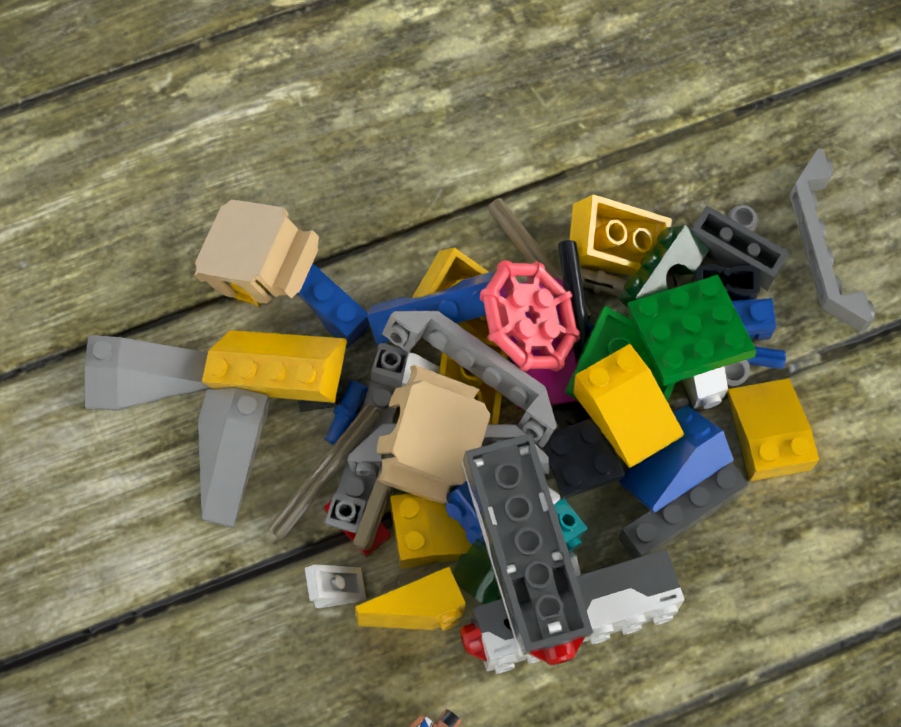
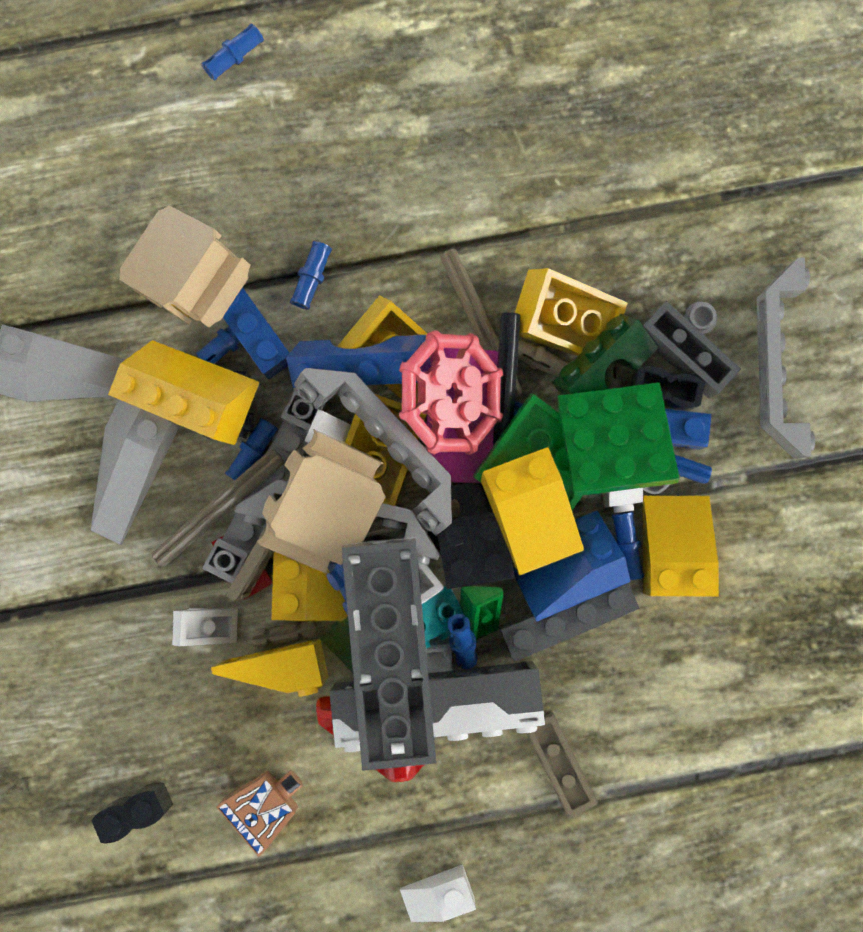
camera: 15 degrees right, 15 degrees up
none -> blue pin [195,326,240,364]
none -> blue pin [201,23,264,81]
none -> blue pin [290,241,332,310]
none -> blue pin [447,614,478,669]
none -> green slope [459,586,504,640]
none -> dark tan tile [526,711,599,819]
none -> blue pin [612,511,644,580]

